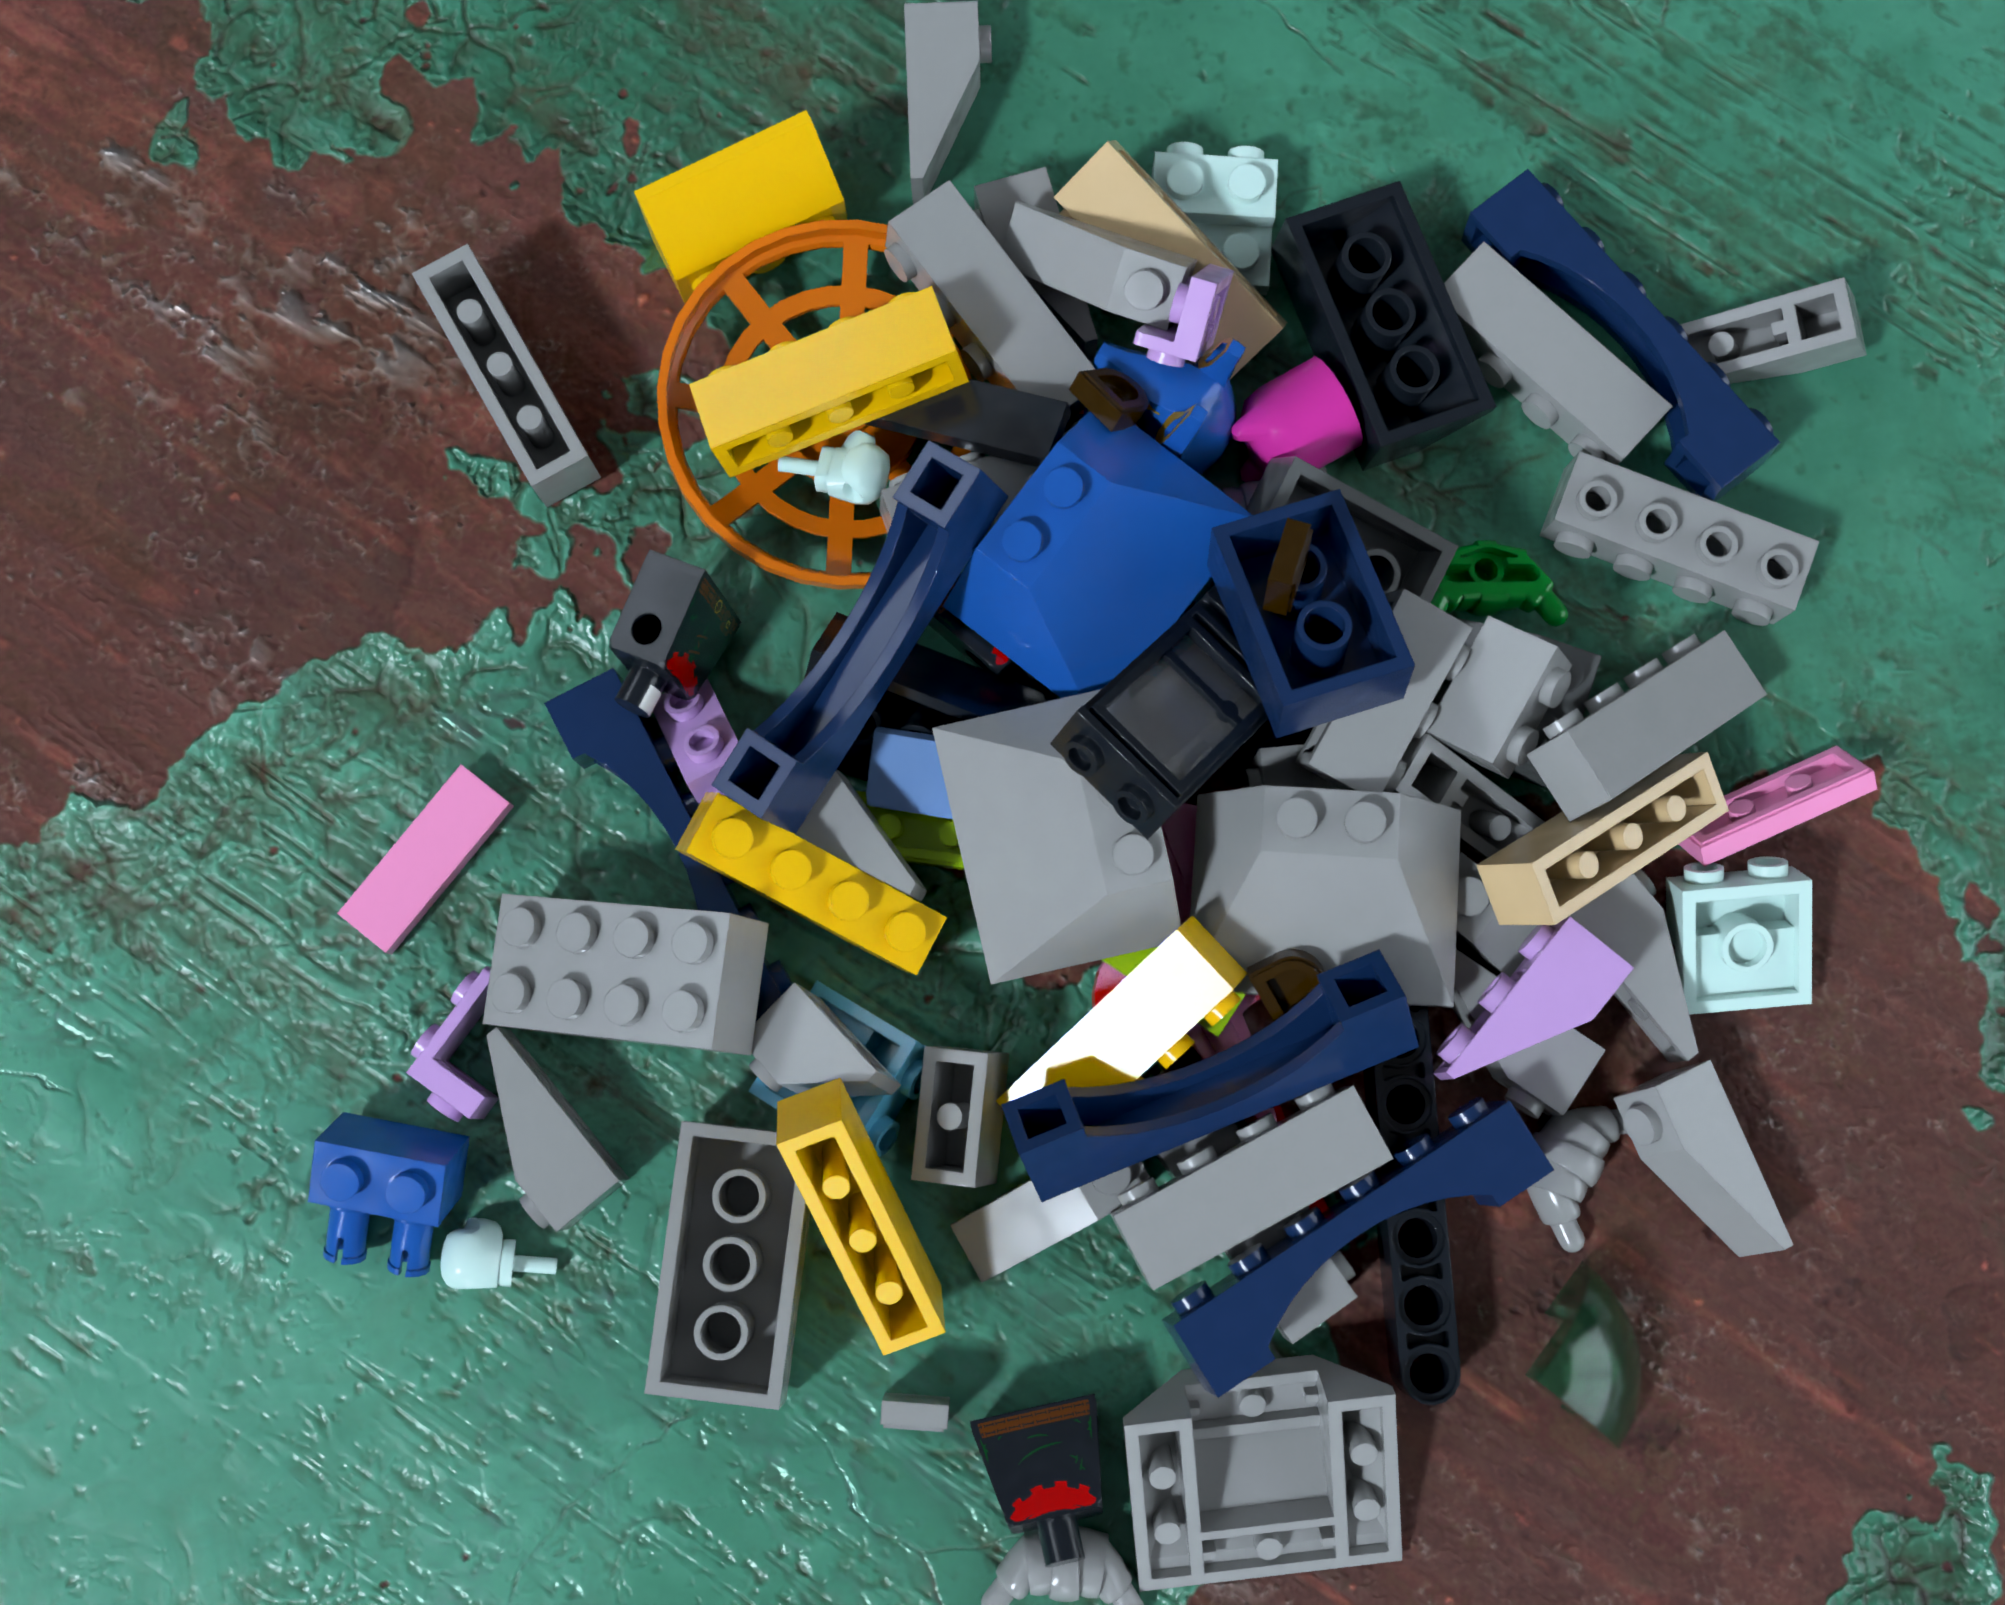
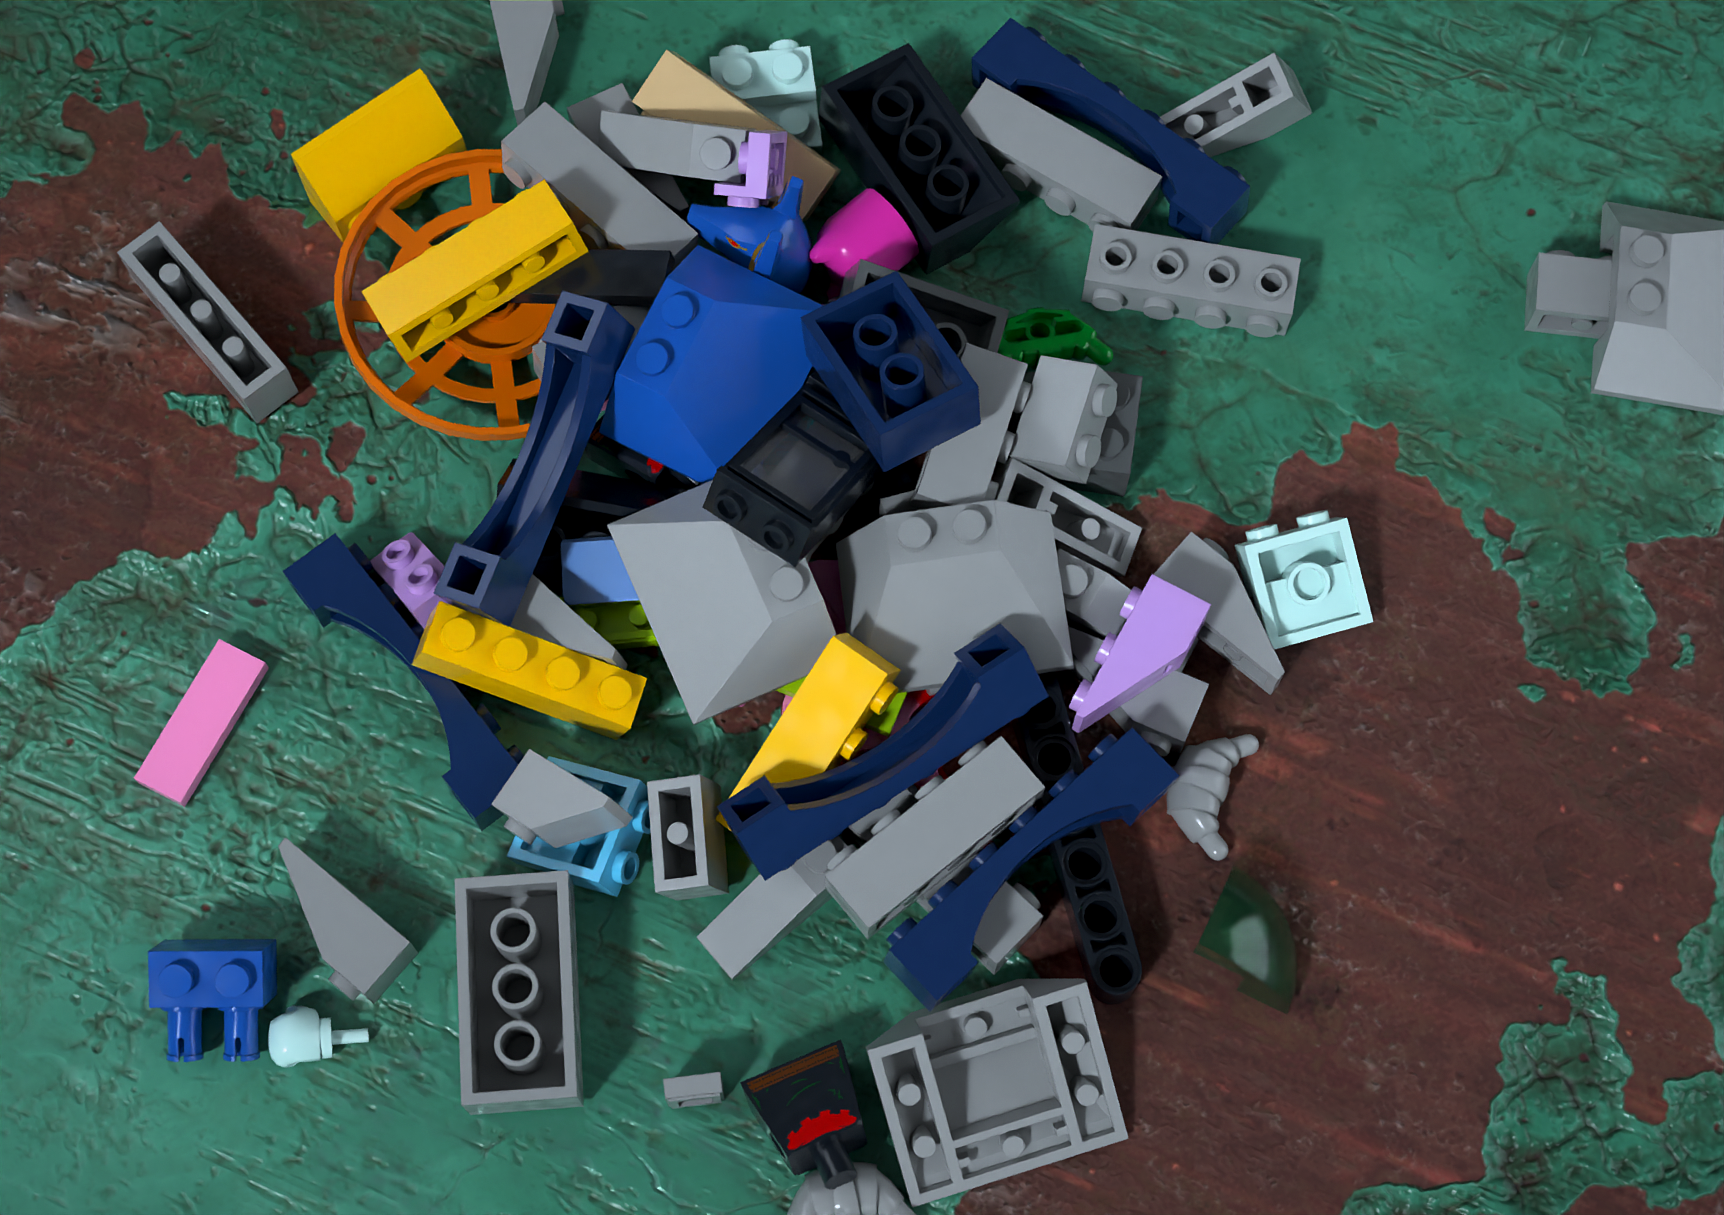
camera: 10 degrees left, 10 degrees down
lavender bracket [406,966,499,1122] -> none
light grey brick [482,894,769,1056] -> none
black torso [609,550,742,718] -> none
yellow brick [776,1078,946,1356] -> none
light aqua piece [778,430,890,505] -> none
dark brown tile [1068,368,1149,432] -> none
dark brown tile [1247,949,1325,1021] -> none
dark brown tile [1263,518,1313,616] -> none
tan brick [1476,752,1729,925] -> none
light grey brick [1527,630,1767,822] -> none
light grey slope [1614,1060,1794,1257] -> none
bright pink tile [1678,746,1877,866] -> none

